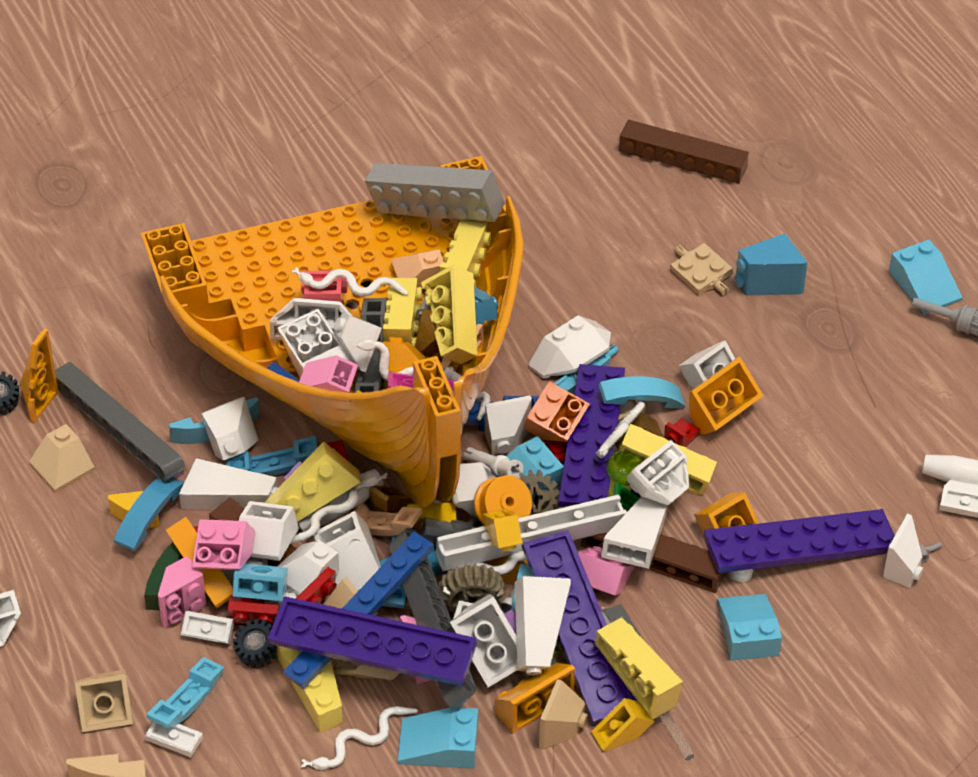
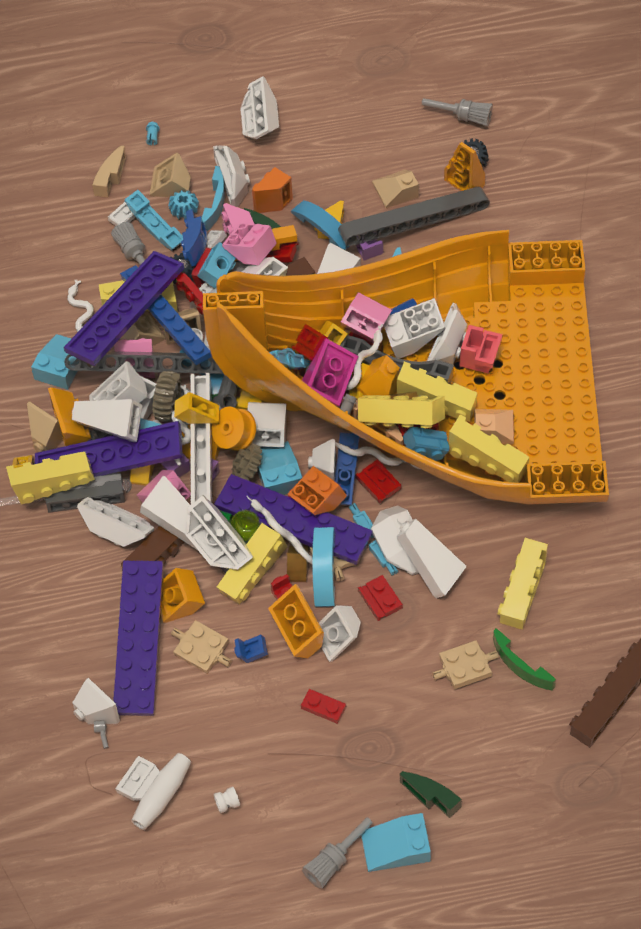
camera: 110 degrees right, 10 degrees up
white animal [291,267,408,297] -> none
white slope [334,313,382,372] -> none
light grey brick [365,163,505,222] -> none
white pin [463,447,523,478] -> none
medium azure slope [717,594,782,661] -> none
dark azure slope [734,233,808,295] -> none
none -> white wedge [77,497,154,547]
none -> light grey piece [111,222,146,265]
none -> medium azure pin [146,122,160,145]
none -> medium azure gear [168,189,199,220]
none -> tan plate [171,620,232,674]
none -> blue slope [181,209,207,266]
none -> medium azure slope [202,166,225,231]
none -> white wedge [213,146,250,207]
none -> white wheel [213,787,240,813]
none -> blue bracket [234,635,268,663]
none -> orange slope [252,167,293,213]
none -> red plate [301,689,346,724]
none -> red plate [356,459,402,504]
none -> red plate [358,575,403,621]
none -> white slope [396,519,467,598]
none -> dark green slope [400,771,462,818]
none -> green slope [493,628,556,691]
none -> light yellow wedge [497,538,548,630]

